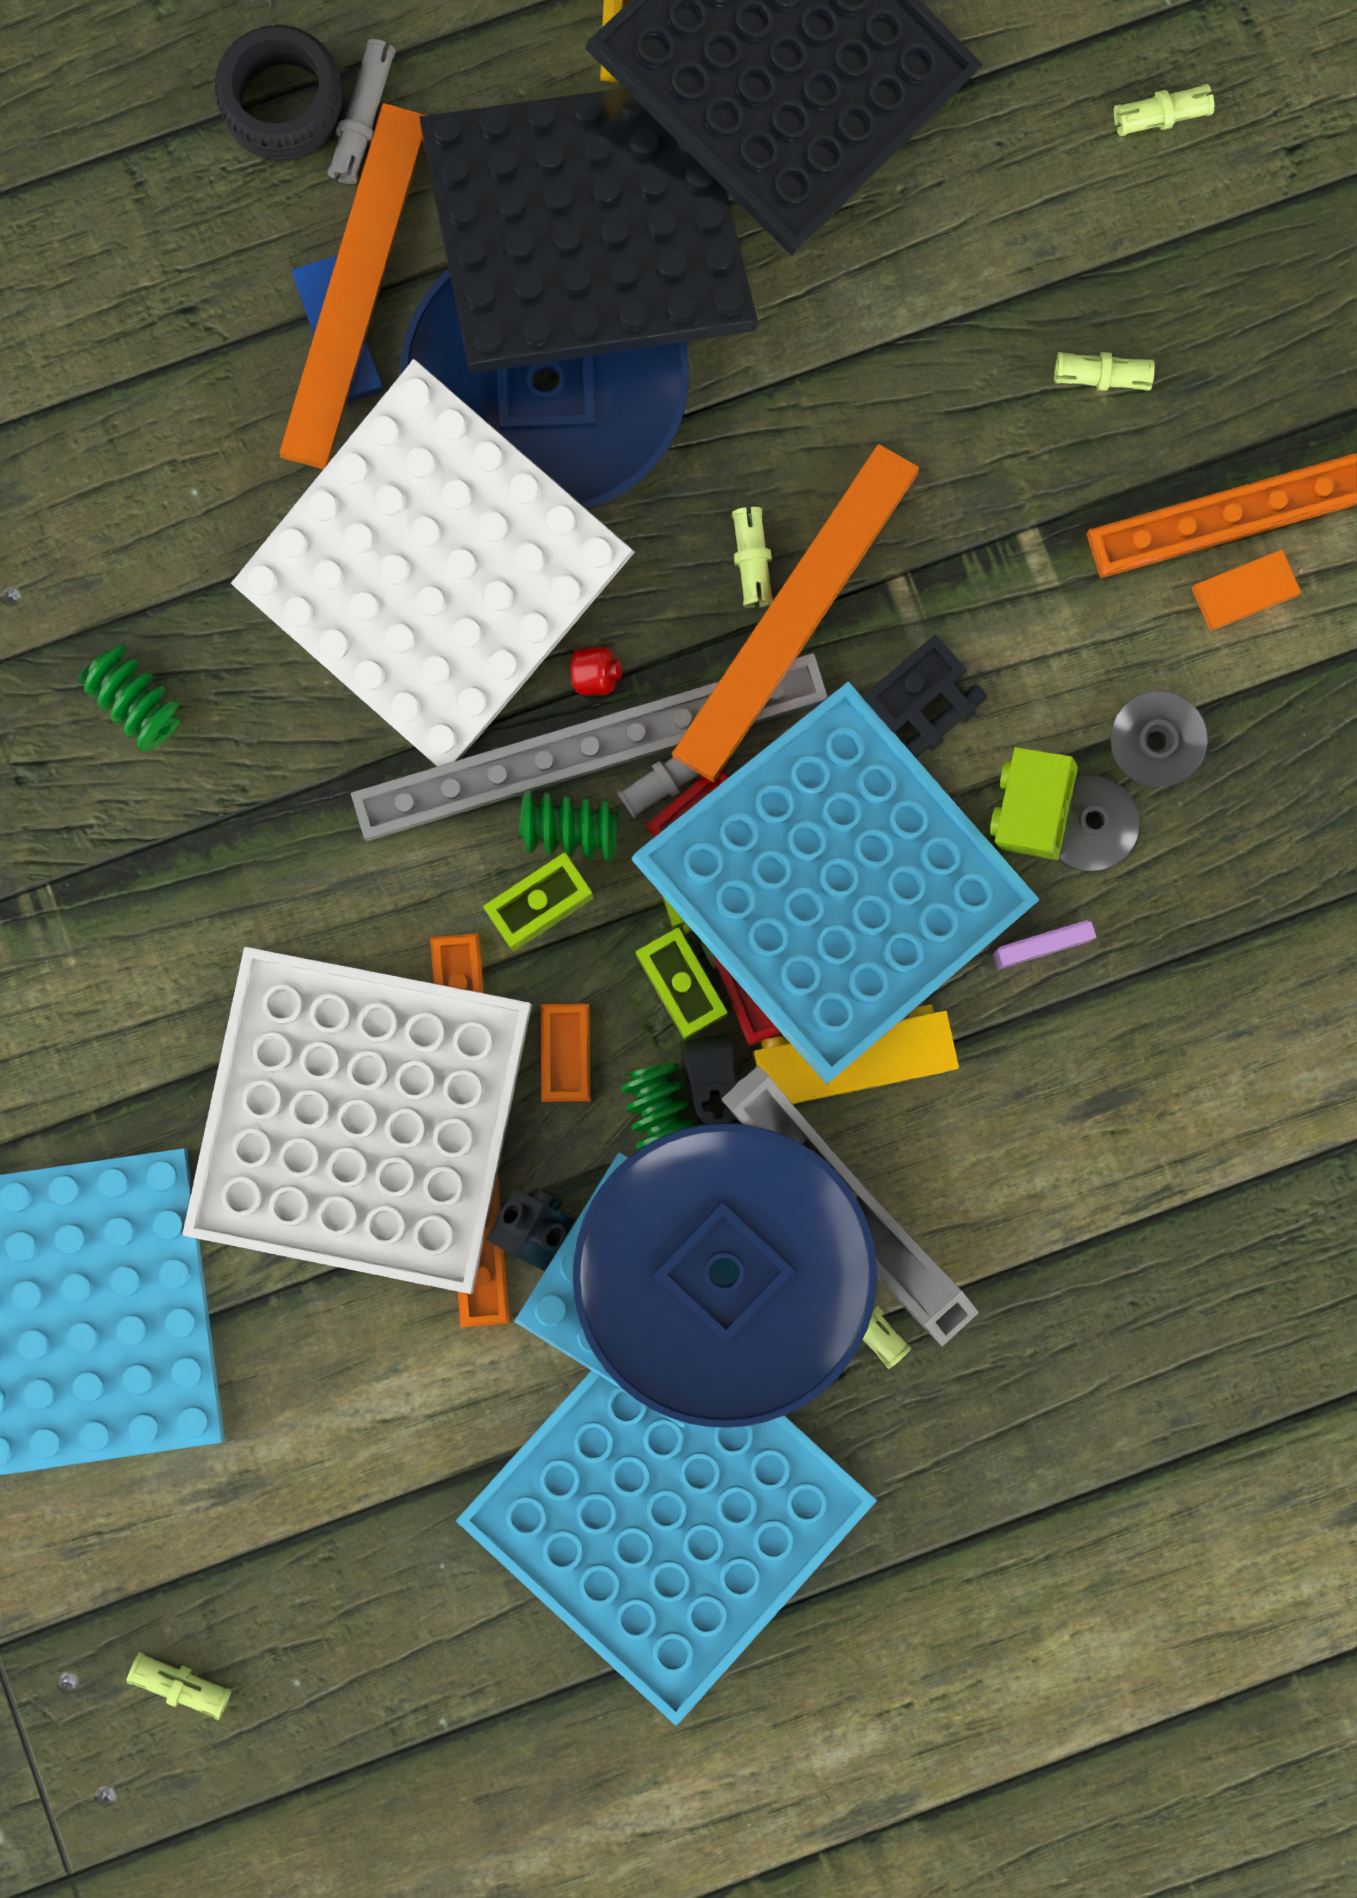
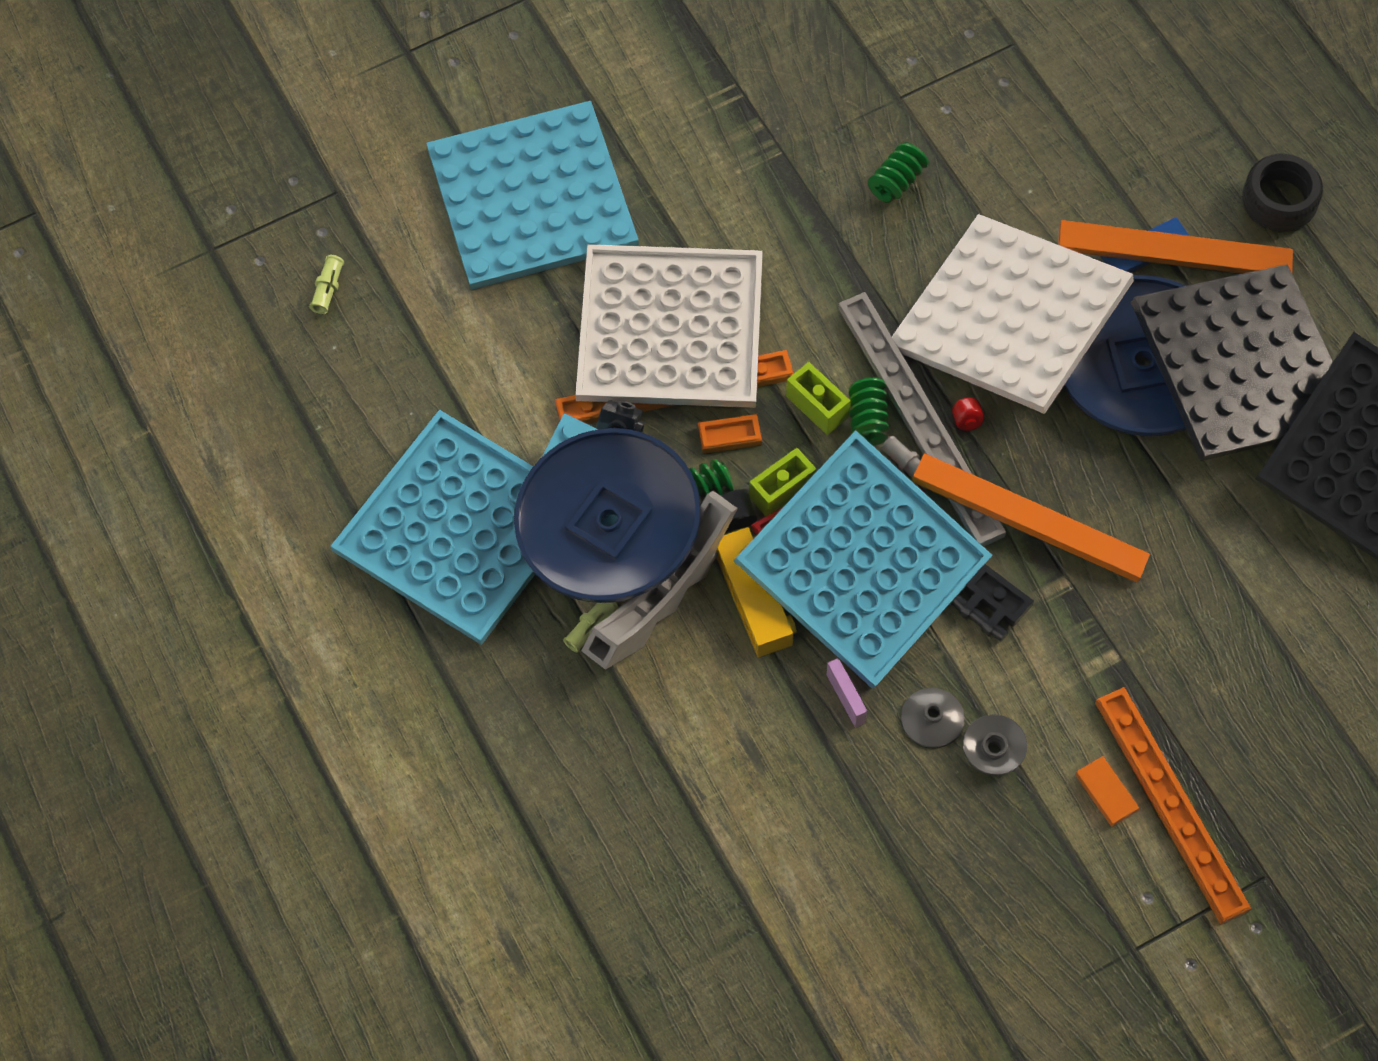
camera: 85 degrees right, 20 degrees down
light grey pin [328,39,396,184] -> none
yellowish green pin [732,507,774,608] -> none
lime brick [990,747,1078,860] -> none
yellowish green pin [1054,352,1155,391] -> none

